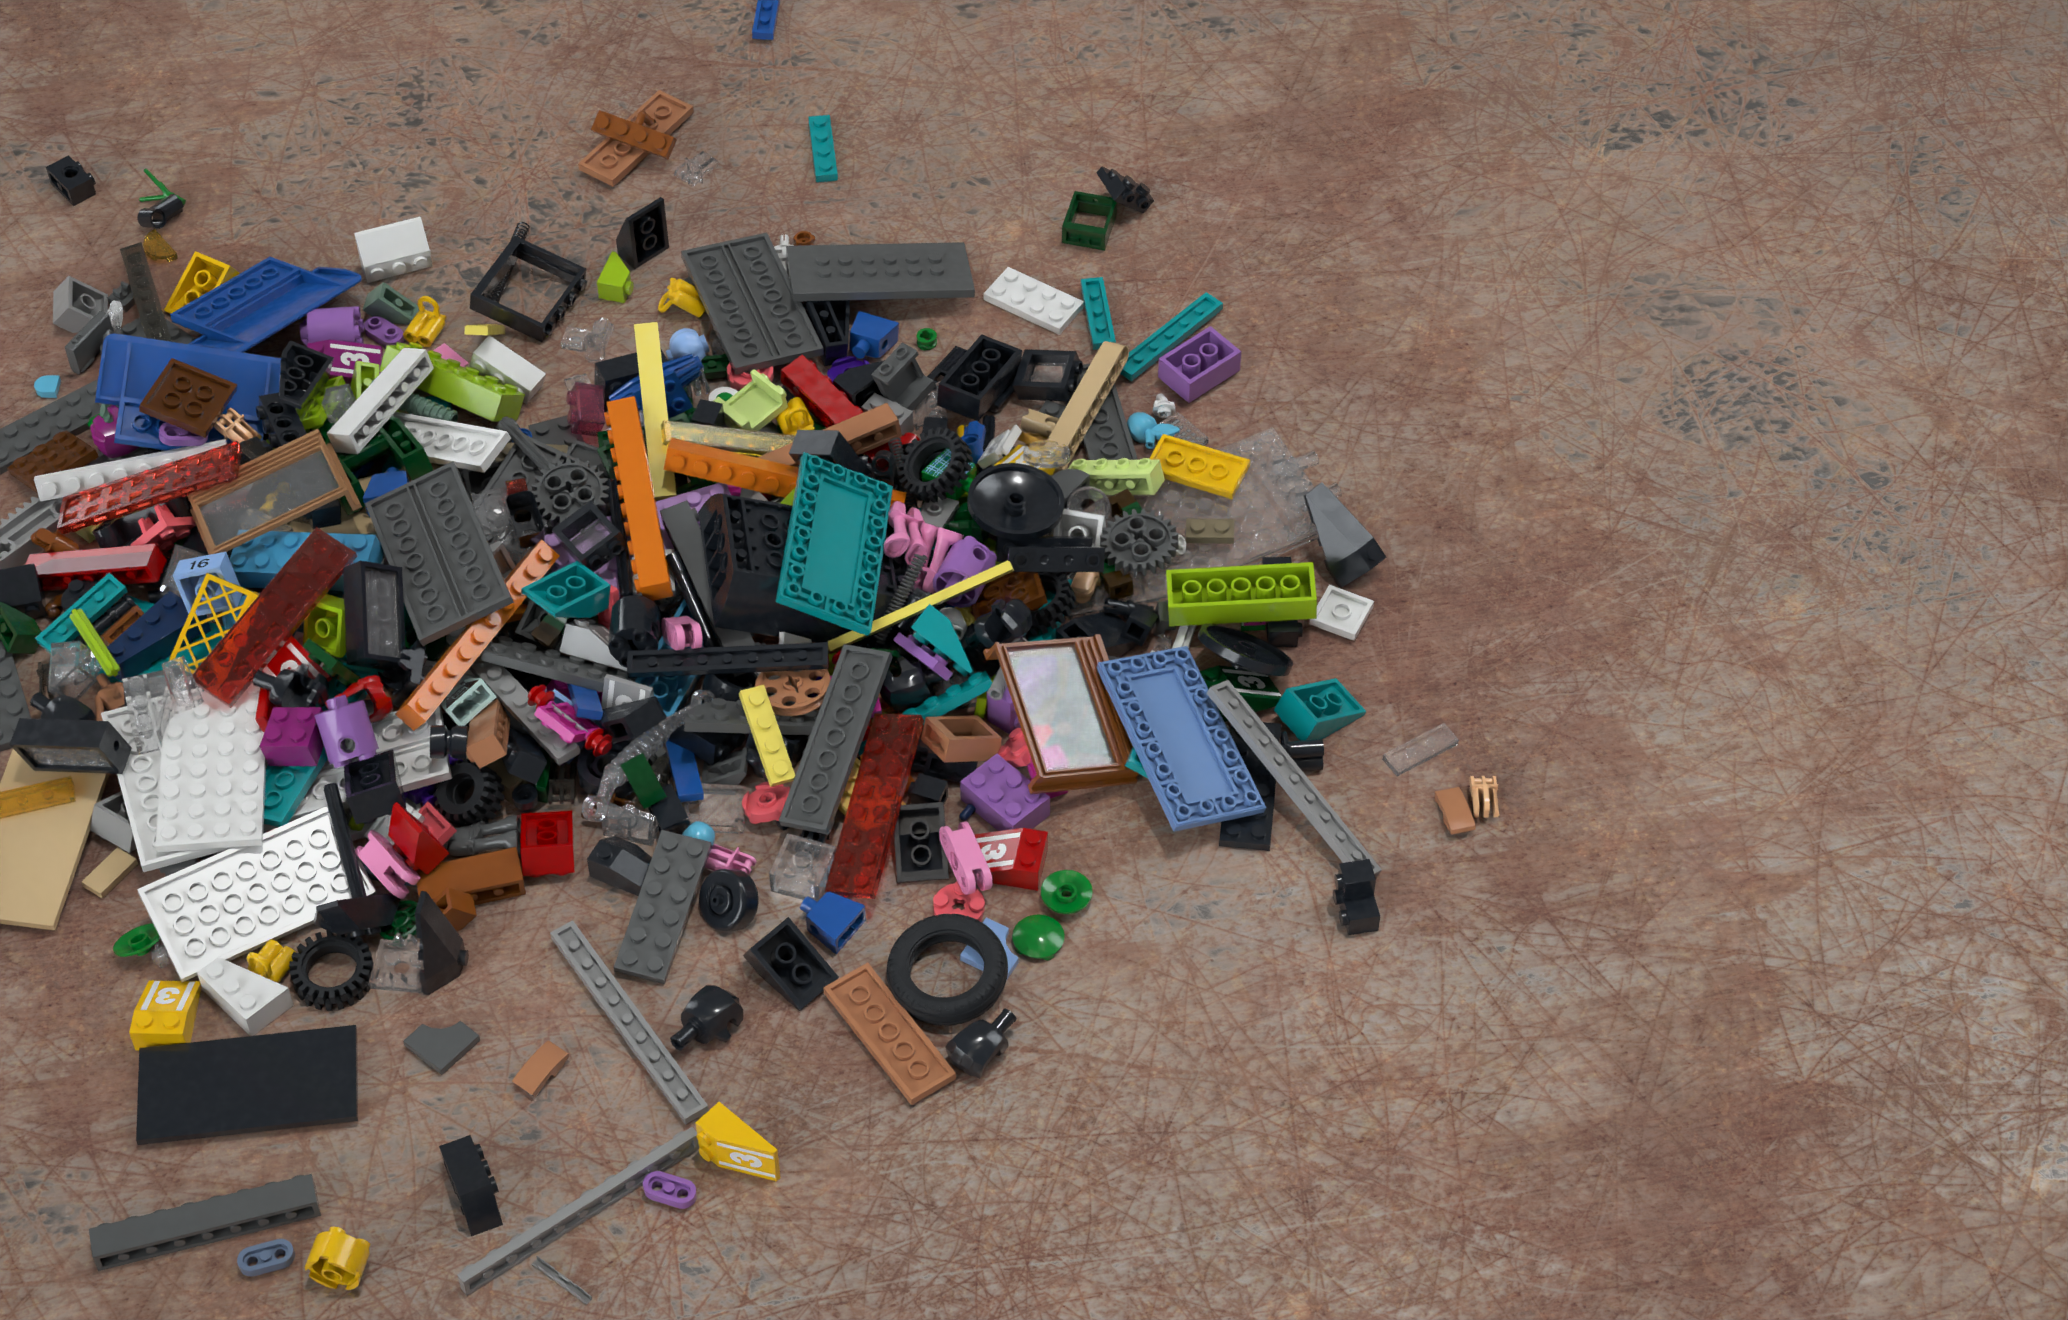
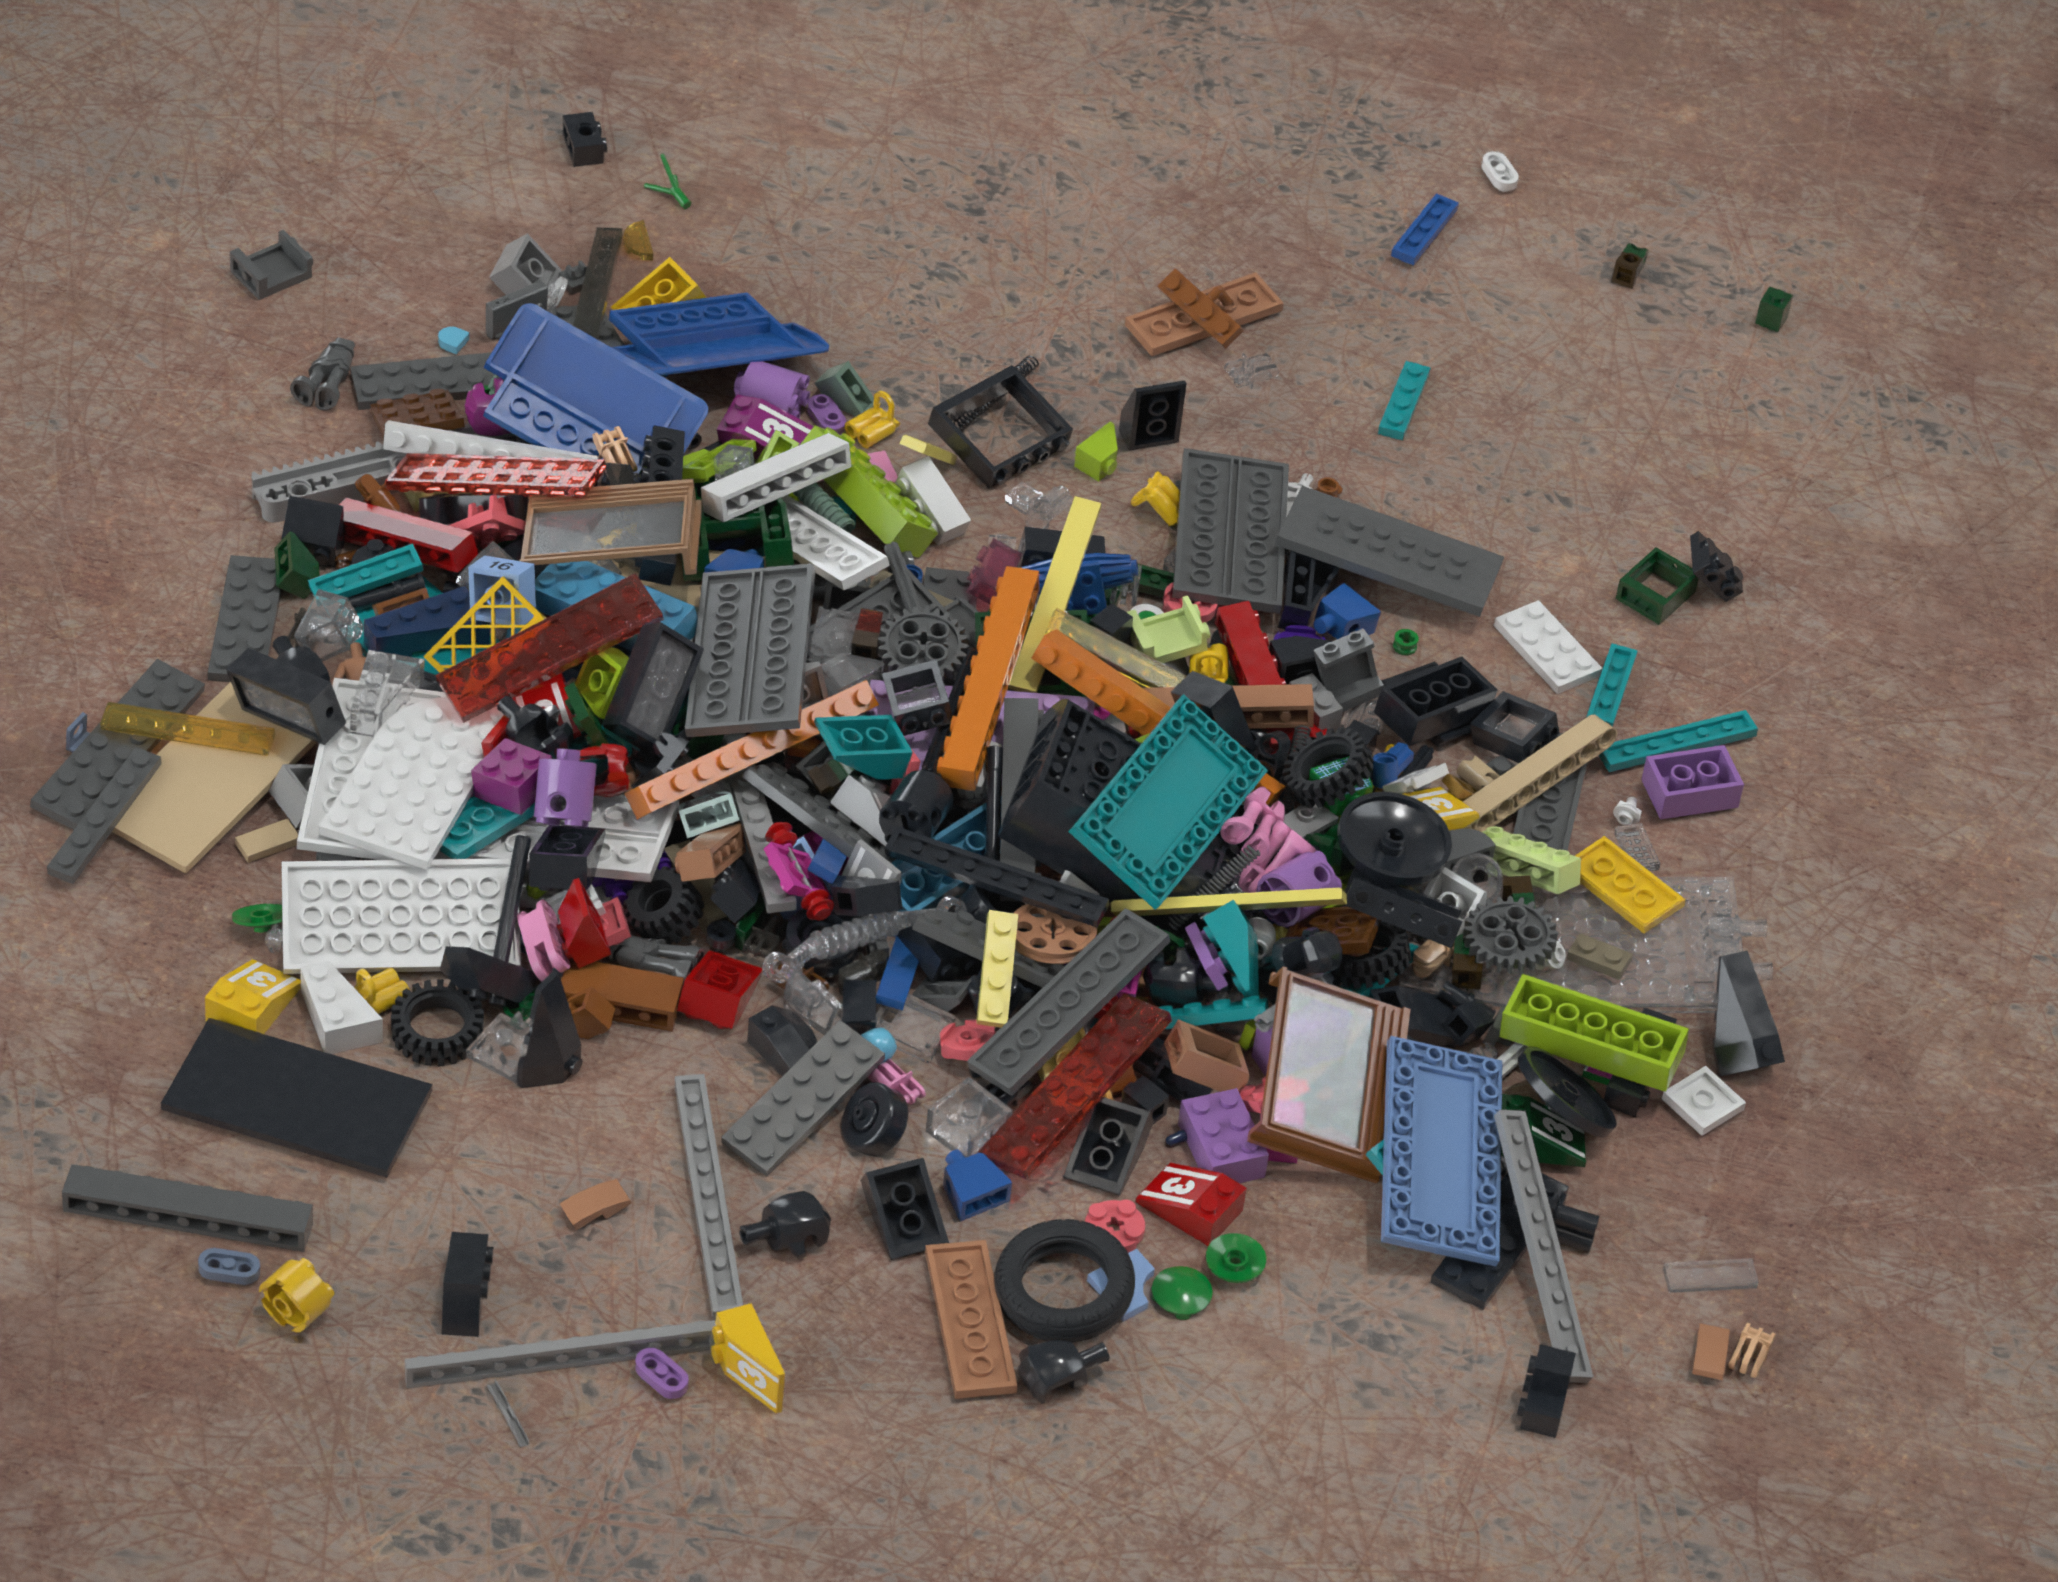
camera: 20 degrees right, 5 degrees down
lime axle [69,609,120,677] -> none
black piece [137,194,184,229] -> none
reddish brown plate [139,358,237,438] -> none
medium lavender plate [159,422,208,446] -> none
clear slope [162,656,204,714] -> none
black wedge [278,341,334,410] -> none
white slope [354,217,433,283] -> none
dark grey tile [403,1021,480,1075] -> none
black wheel [430,725,467,759] -> none
black piece [506,490,545,549] -> none
dark green slope [620,752,667,809] -> none
bright pink piece [661,616,702,650] -> none
light blue plant [666,328,710,361] -> none
bright pink piece [939,821,993,895] -> none
clear tile [1023,440,1070,468] -> none
medium azure piece [1127,412,1180,449] -> none
teal slope [1274,678,1366,741] -> none

